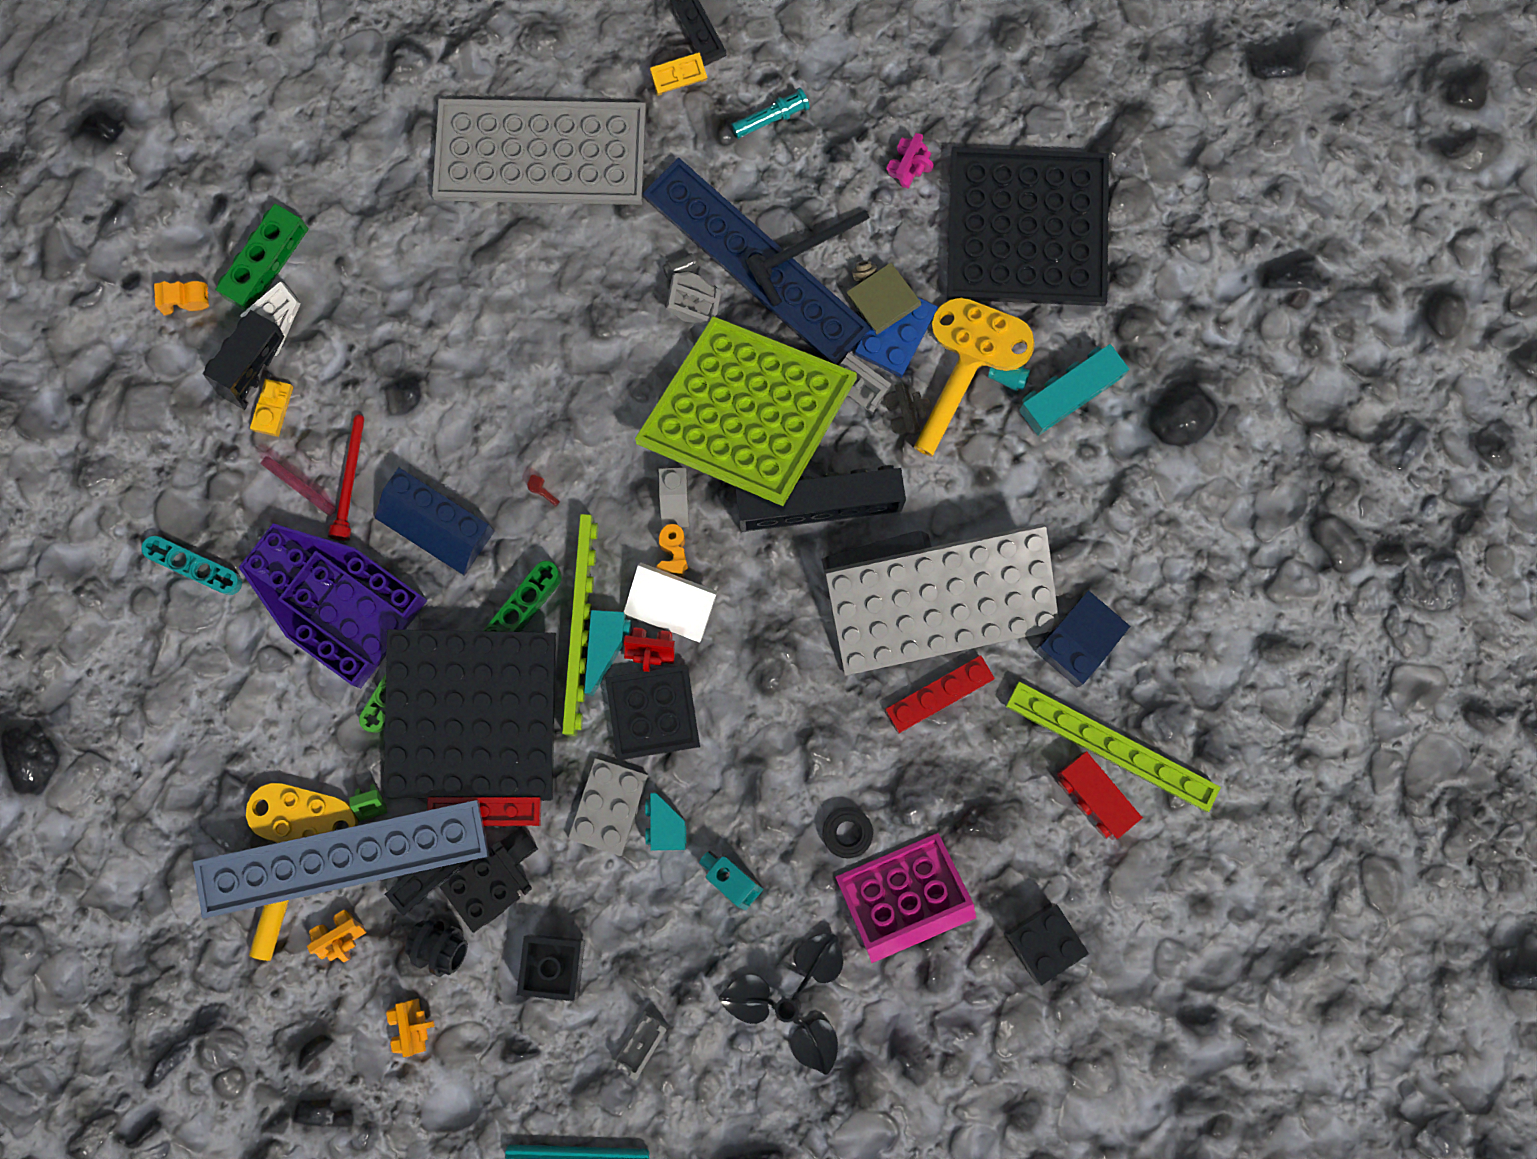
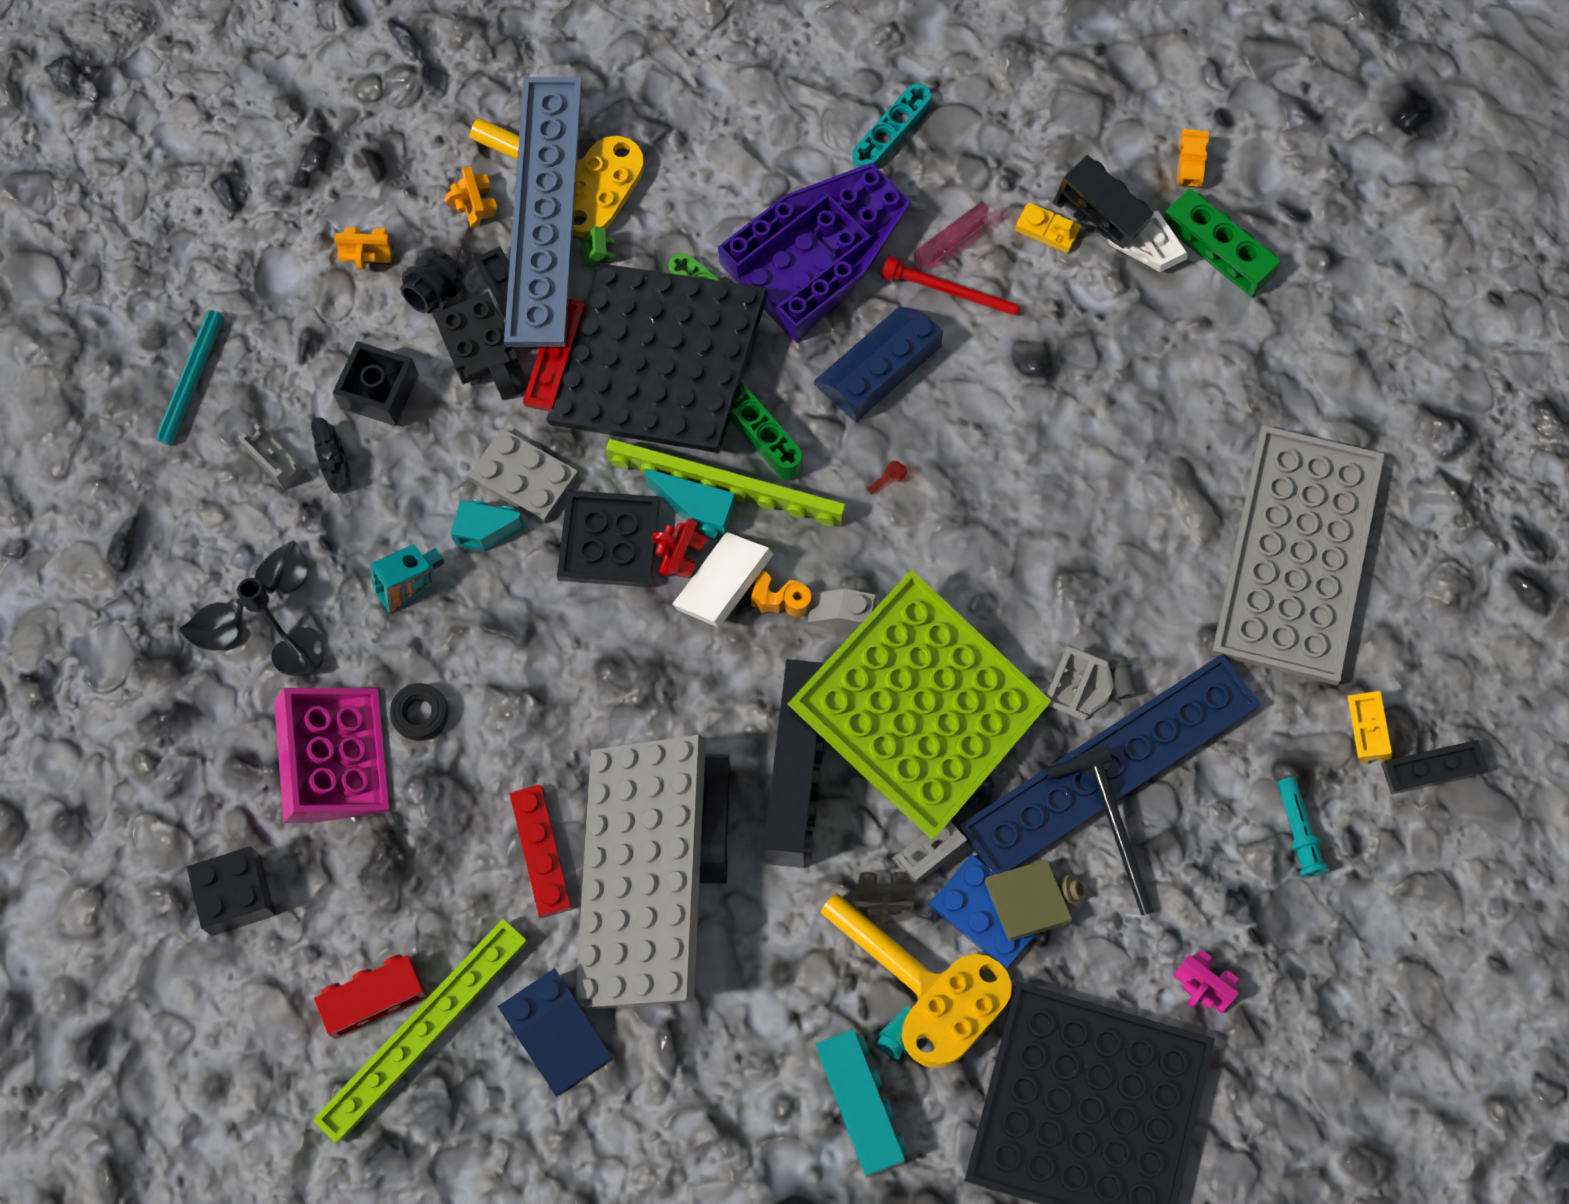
camera: 105 degrees right, 10 degrees down
none -> black hinge [311,417,351,494]

